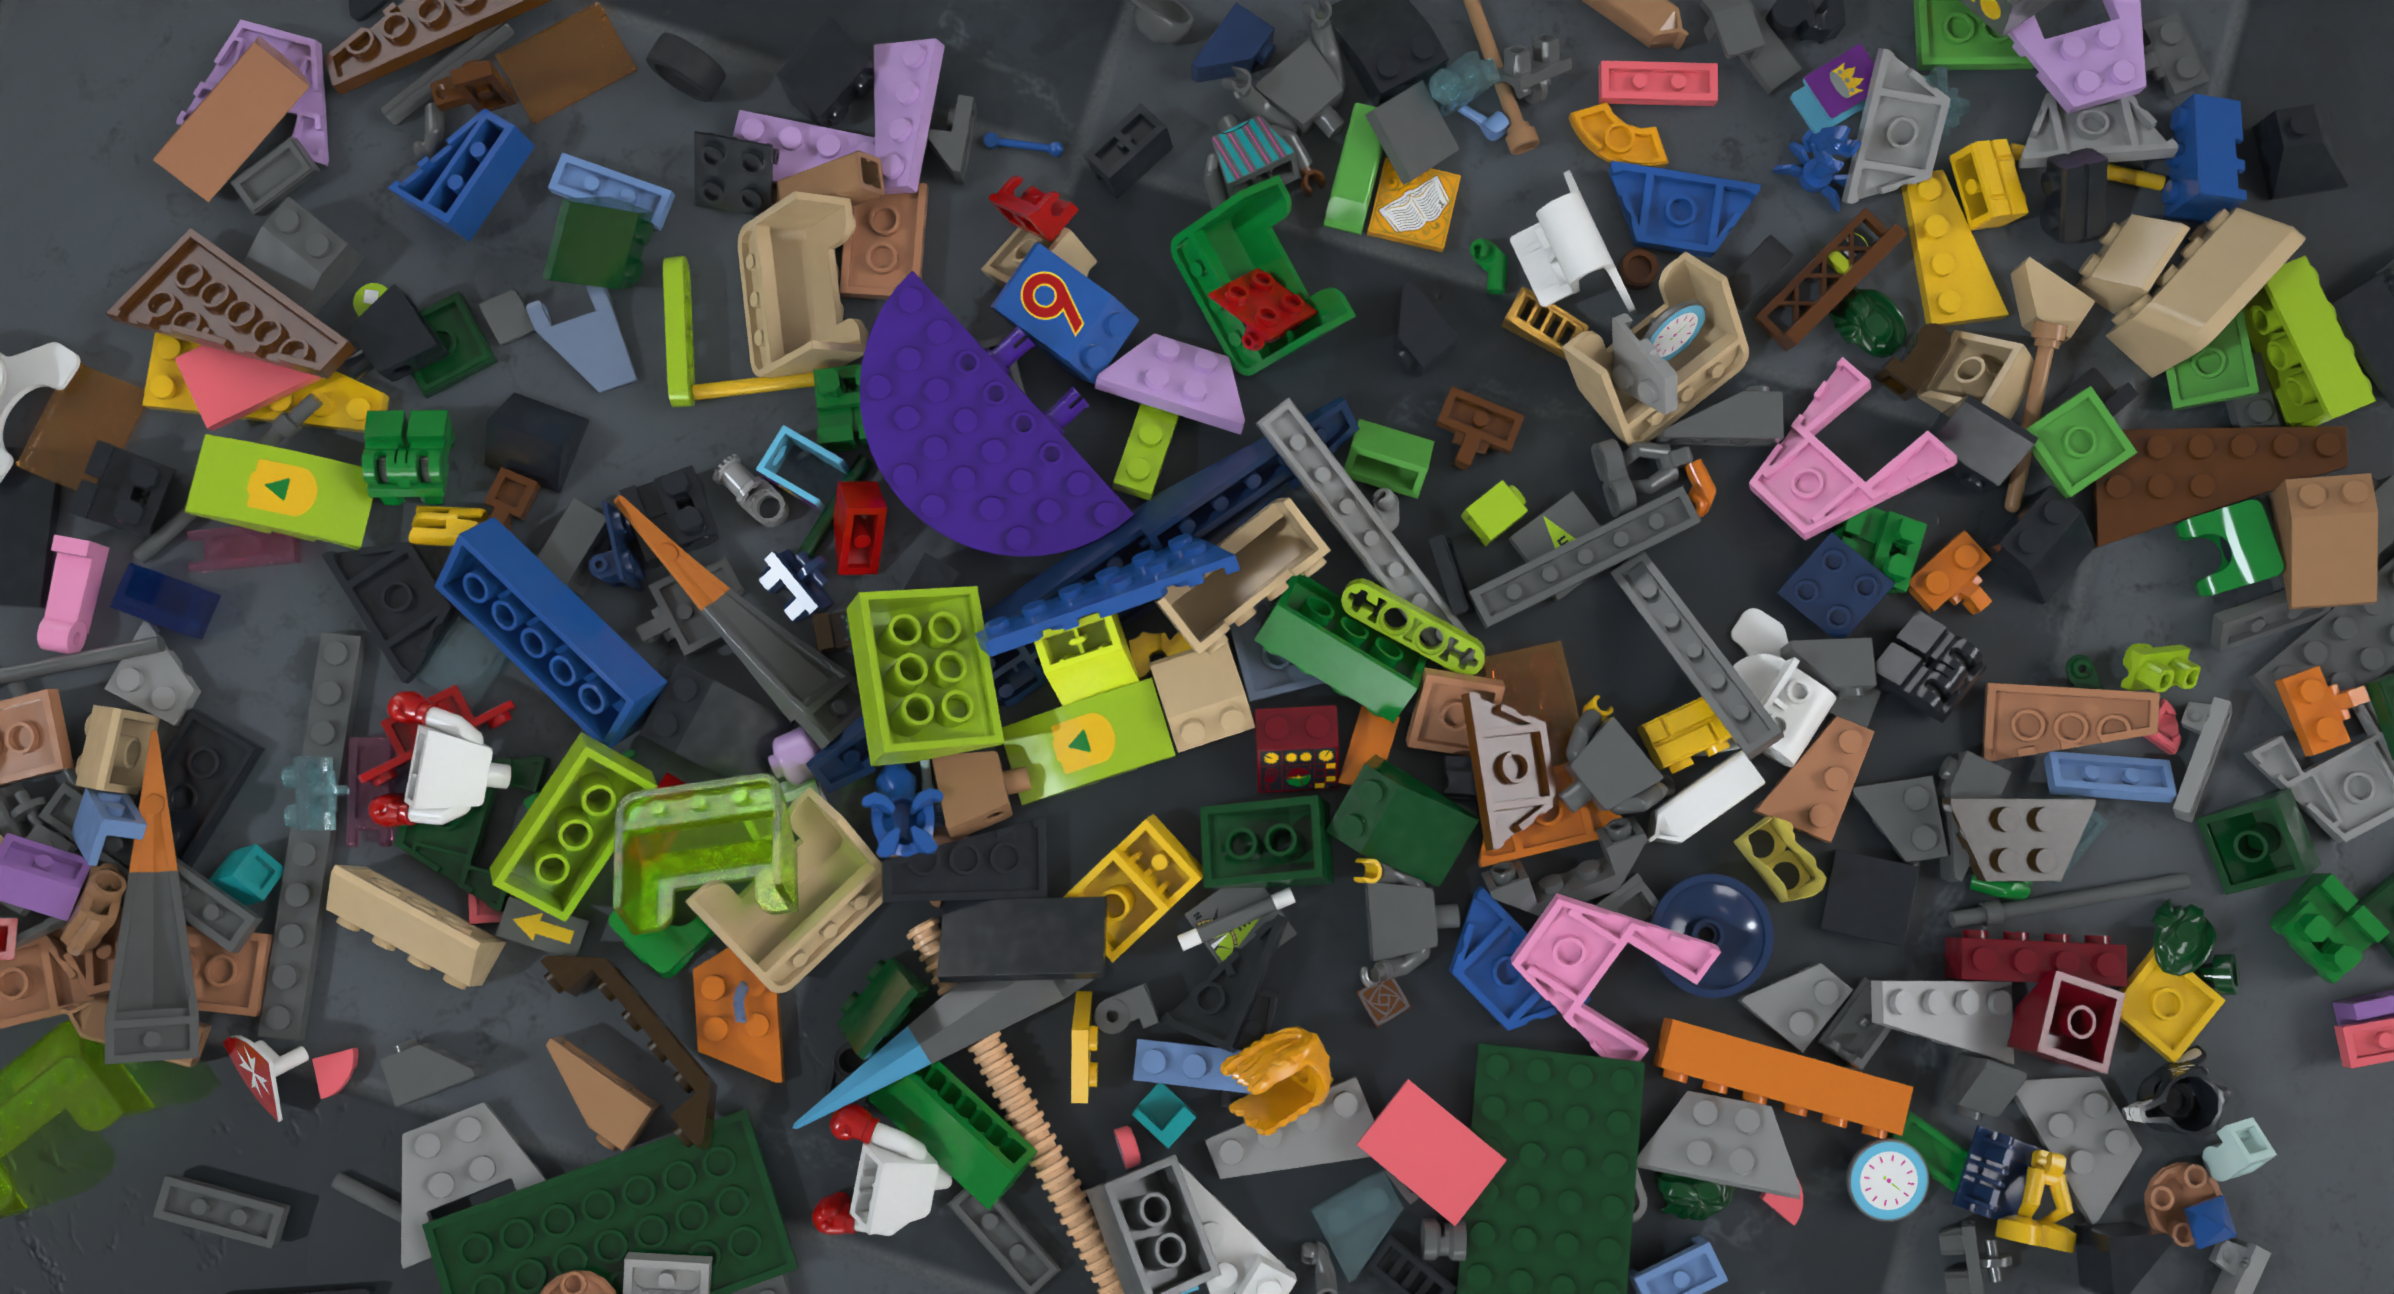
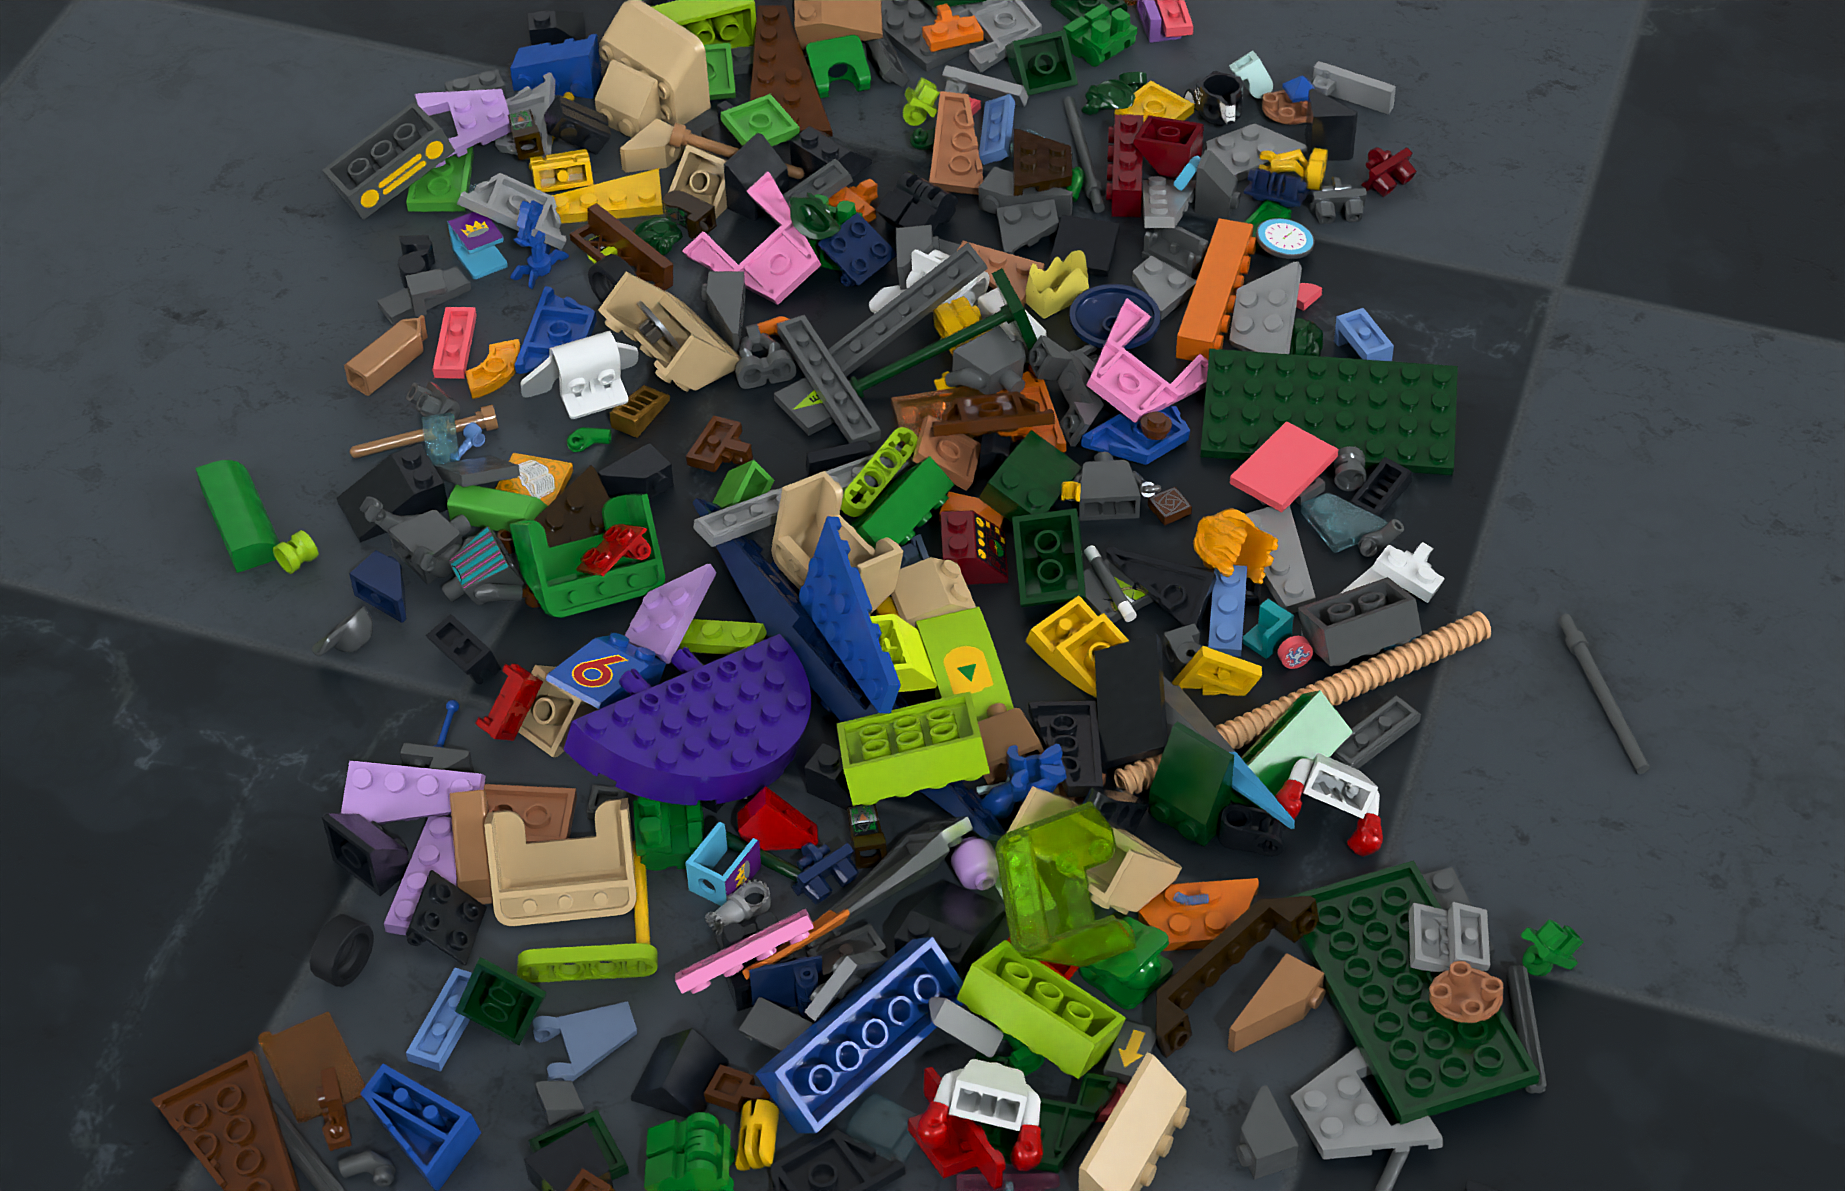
camera: 85 degrees left, 35 degrees down
lime brick [1460,480,1528,547] -> none
light grey wing [1612,313,1678,415] -> none
none -> dark brown leg [508,109,544,160]
none -> dark brown wing [511,465,609,549]
none -> bright pink plate [675,908,814,994]
none -> dark grey plate [768,158,853,227]
none -> dark green hat [789,192,841,240]
none -> dark grey plate [804,951,887,1021]
none -> dark green tile [849,268,1037,398]
none -> light grey slope [928,996,1004,1058]
none -> black leg [1079,786,1150,832]
none -> reddish brown plate [1140,411,1172,440]
none -> medium azure tile [1174,156,1201,191]

